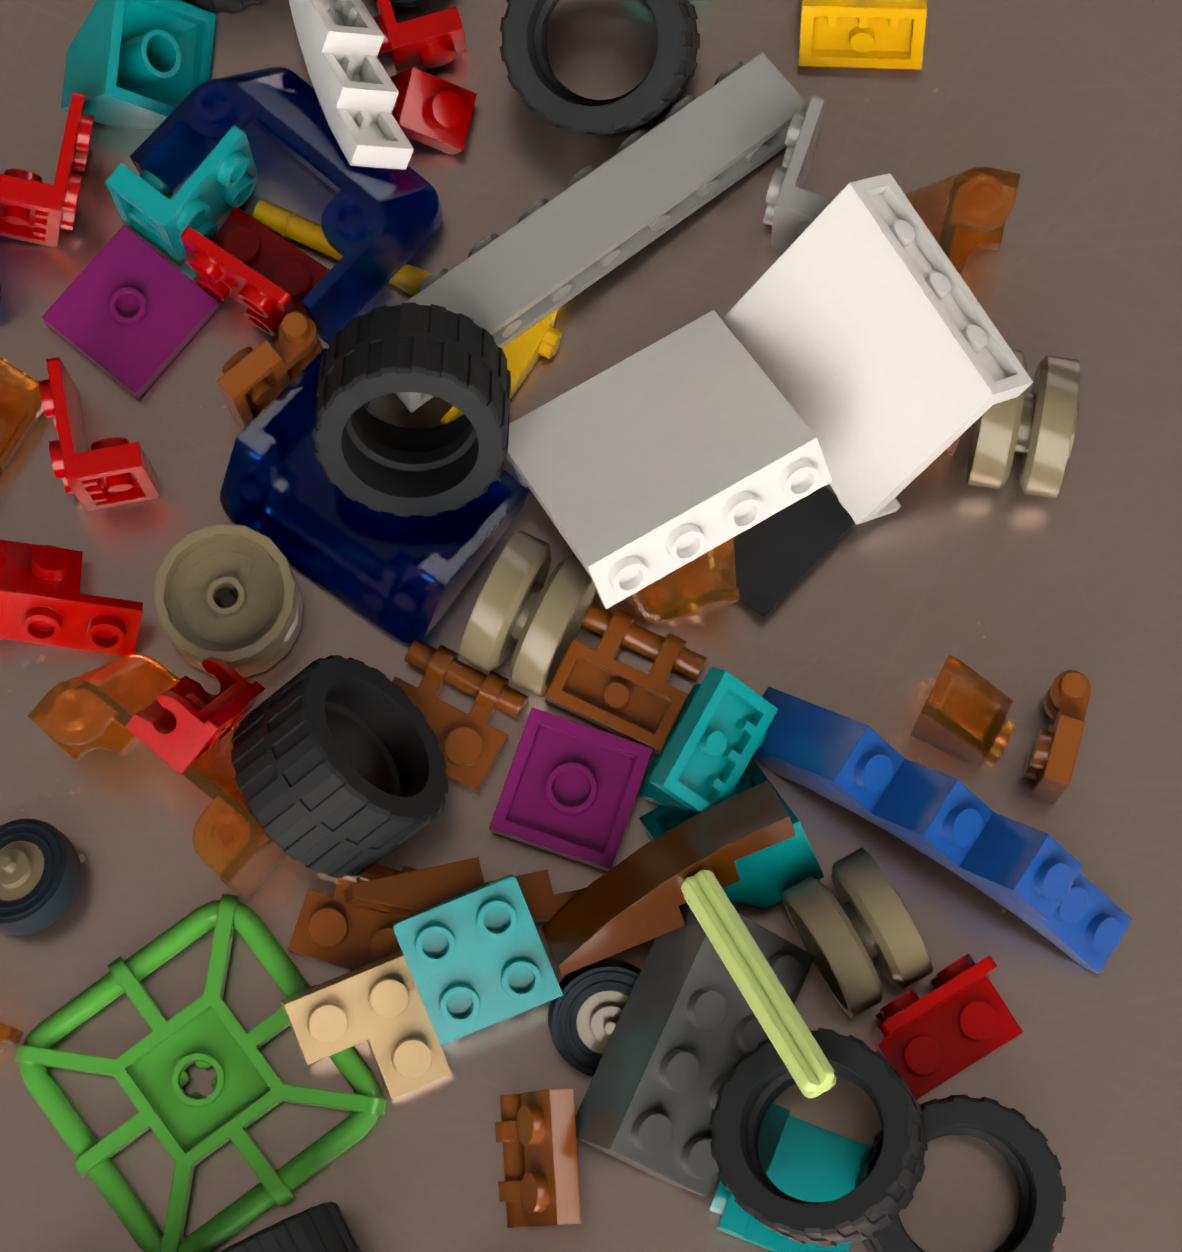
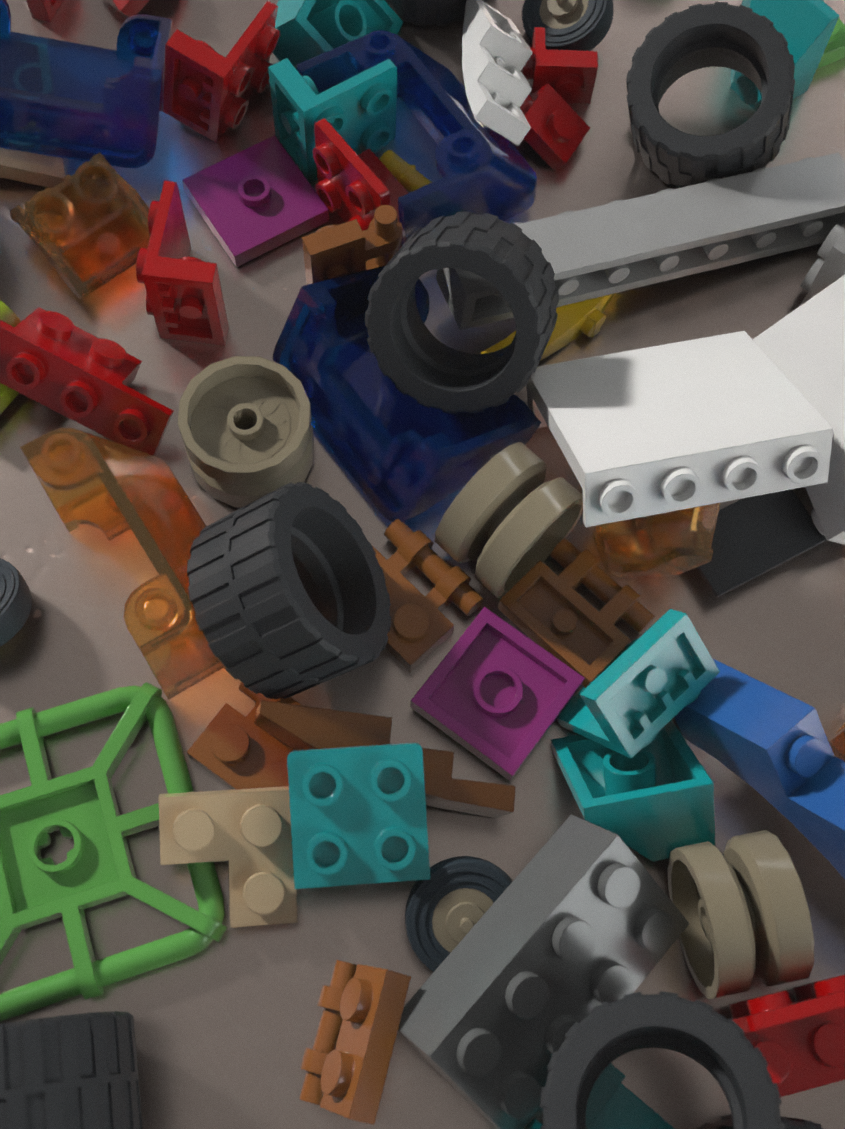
camera: 10 degrees right, 10 degrees down
red hinge [125,657,265,775] -> none
reddish brown slope [541,780,796,976] -> none
yellowish green axle [681,870,836,1098] -> none

